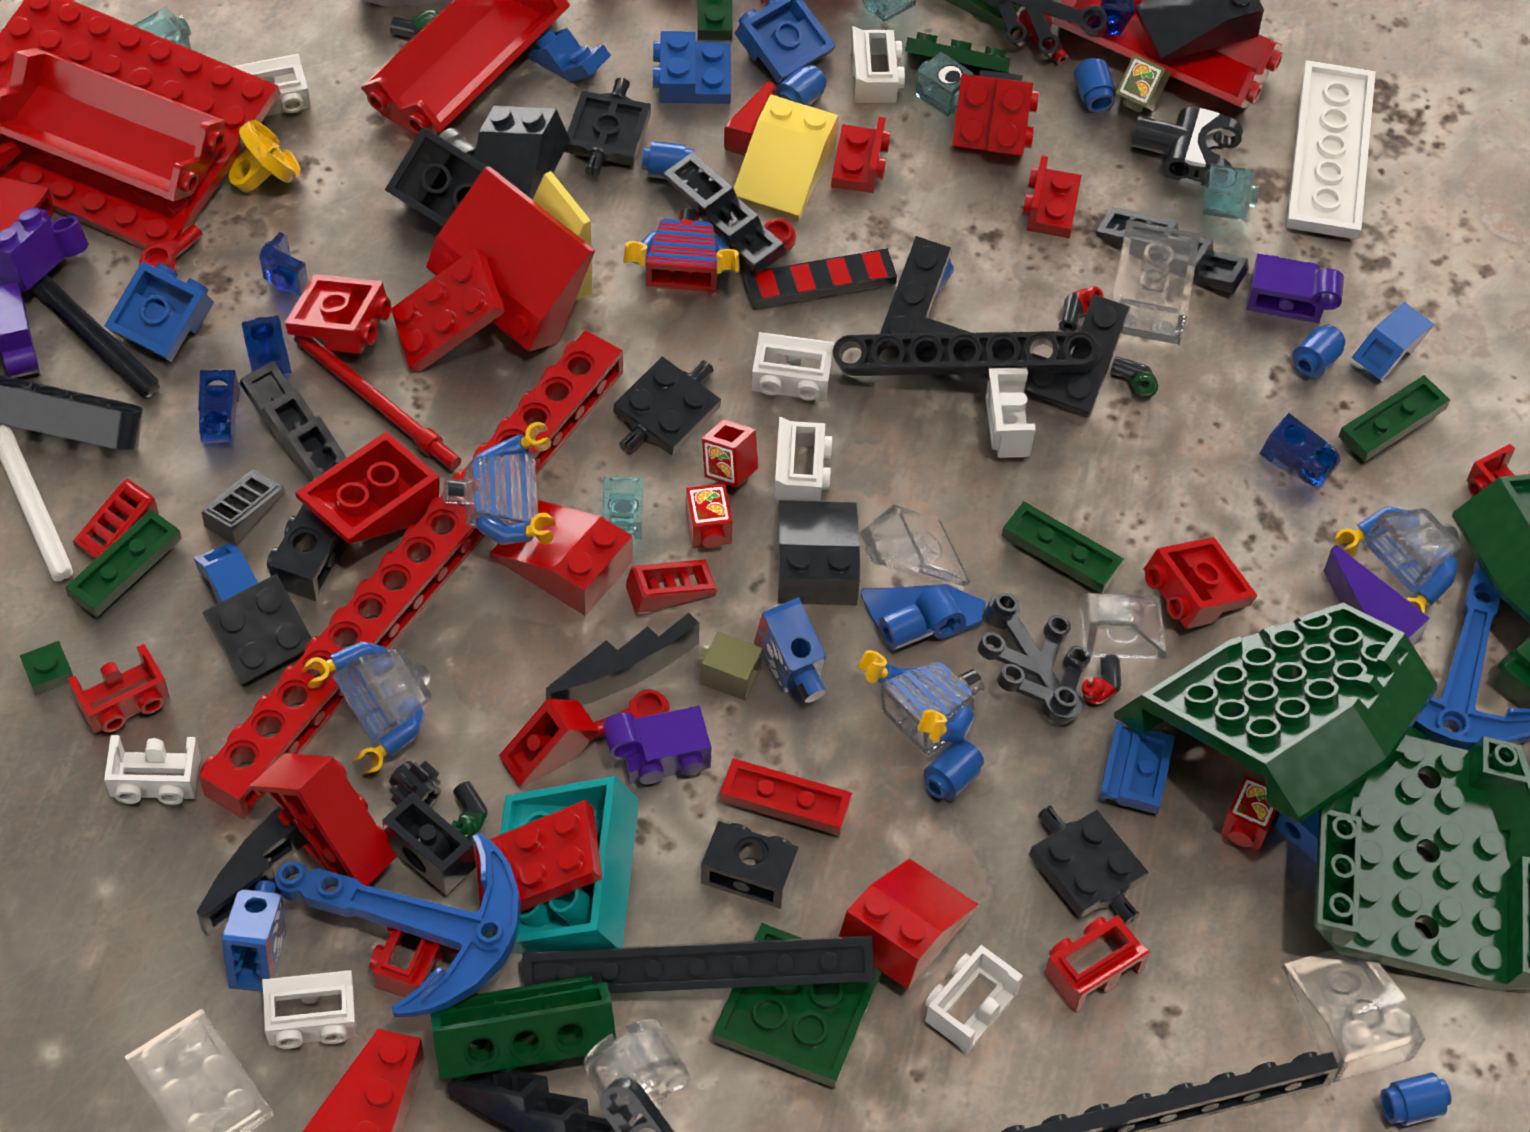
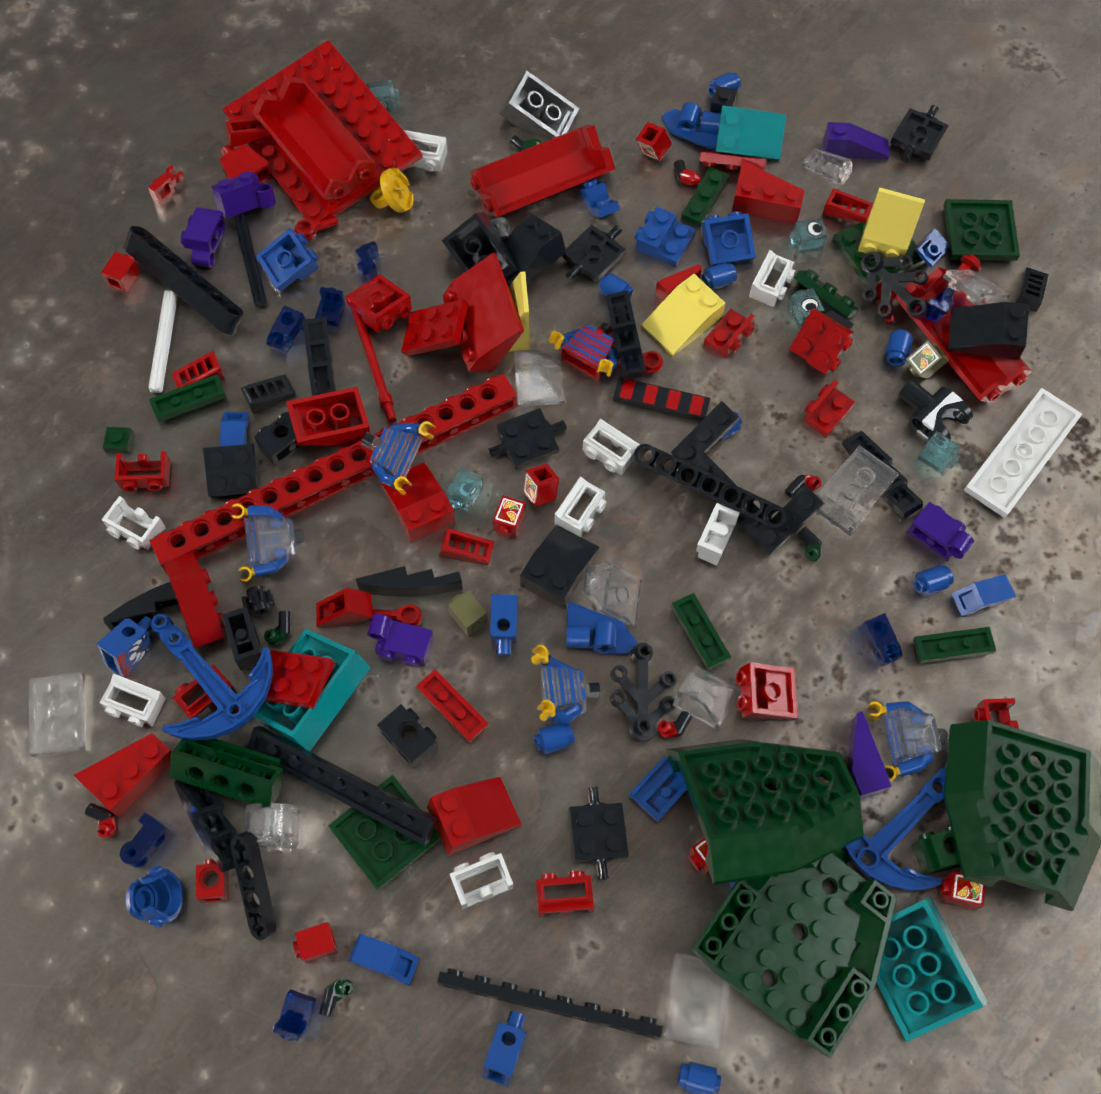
camera: 30 degrees right, 10 degrees up
none -> clear slope [514,350,565,407]

